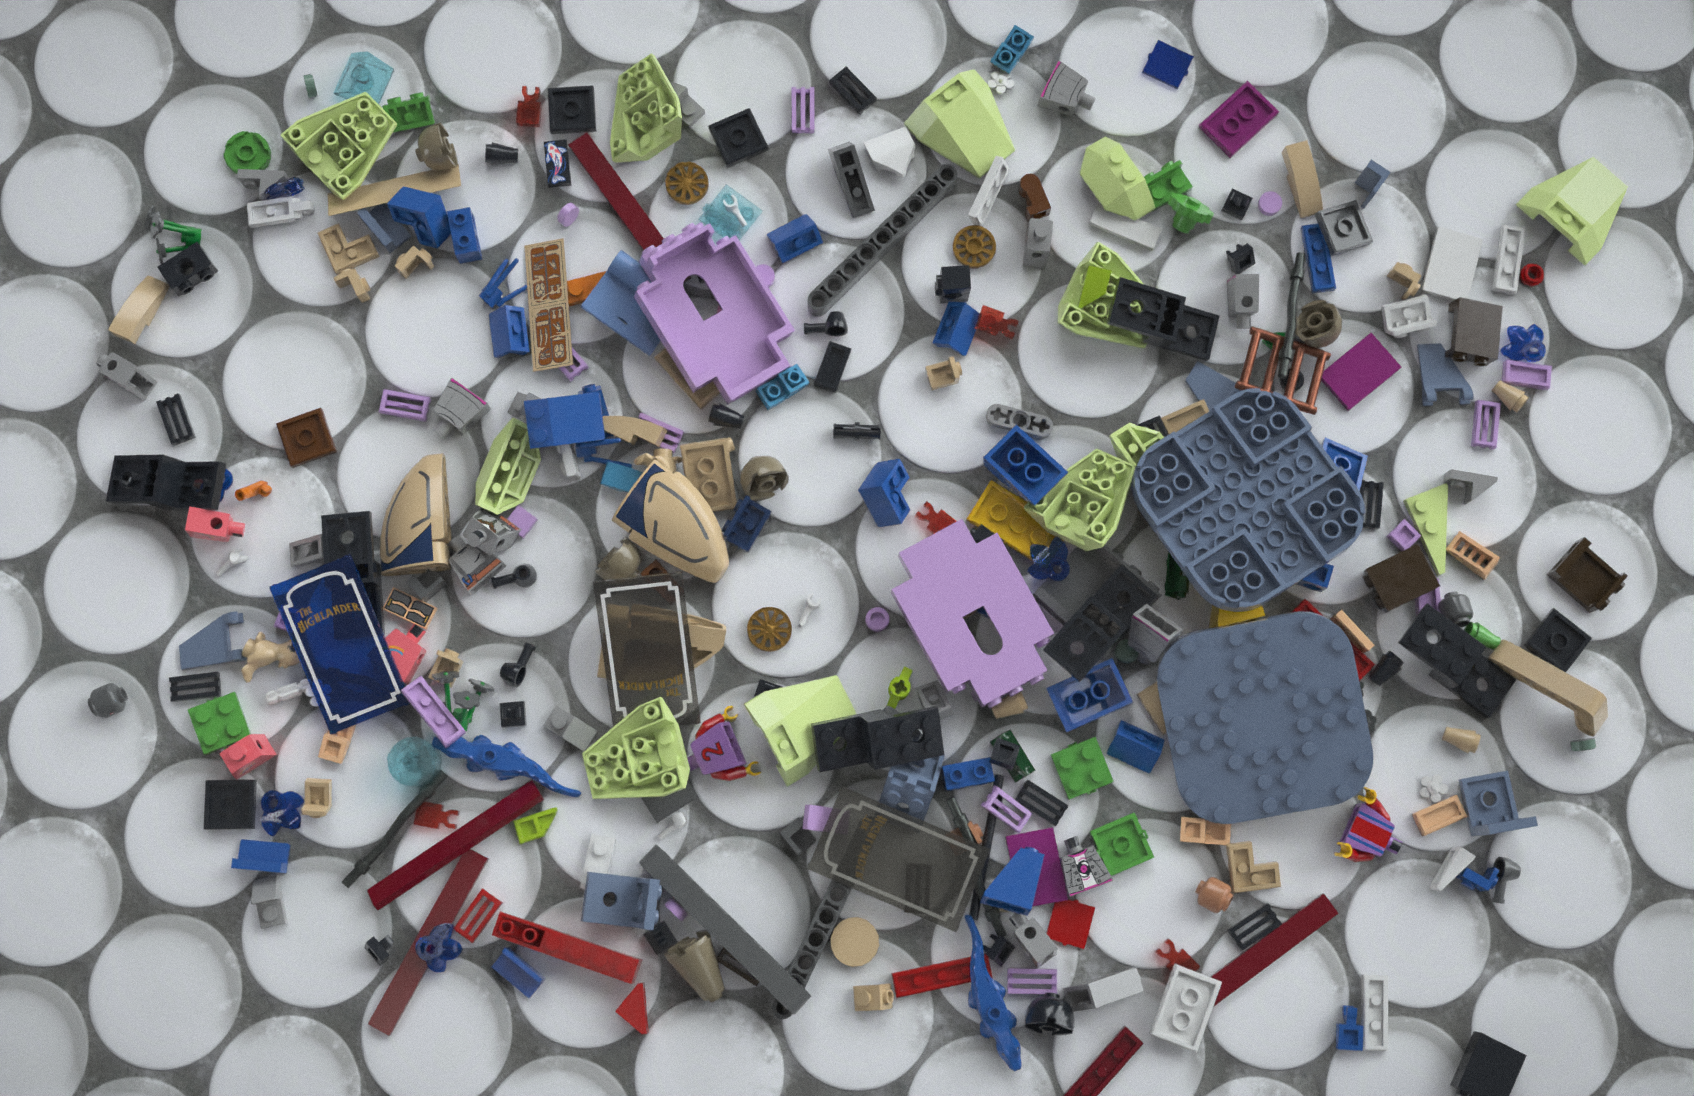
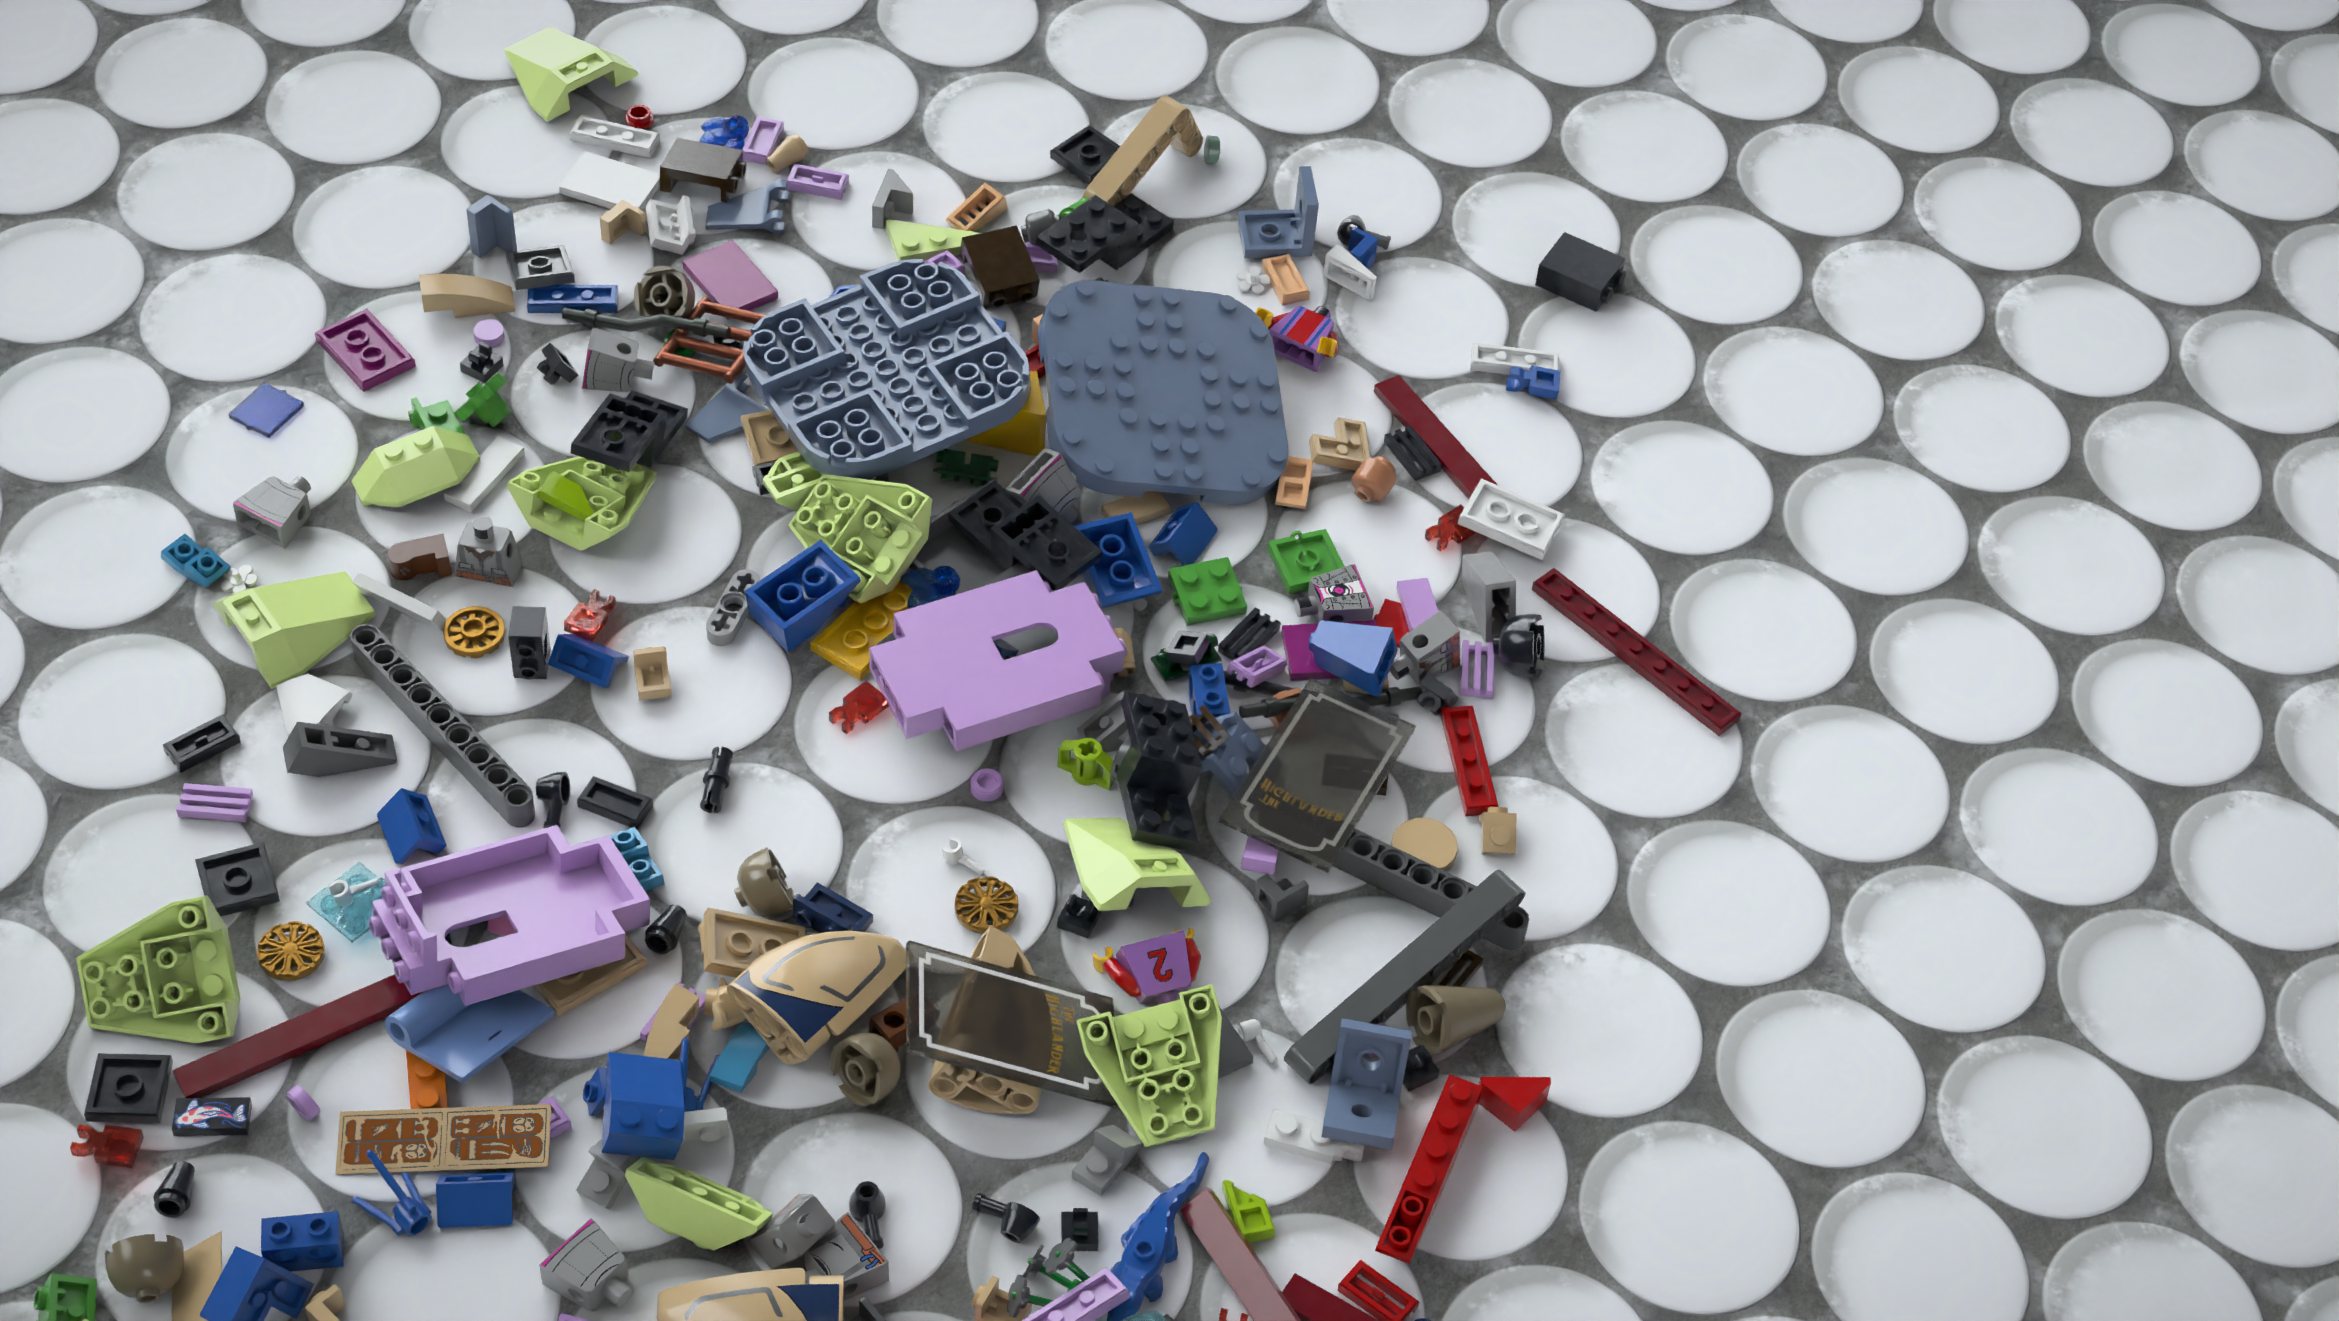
camera: 85 degrees left, 30 degrees down
blue panel [492,947,546,998] -> none
lavender tile [507,505,538,539] -> none
blue panel [858,458,910,527] -> none
blue animal [965,915,1022,1072] -> none
tan cone [1442,726,1481,753] -> none
dark brown panel [1547,537,1628,613] -> none
none -> dark brown tile [1189,704,1230,757]
none -> lavender tile [1396,578,1438,631]

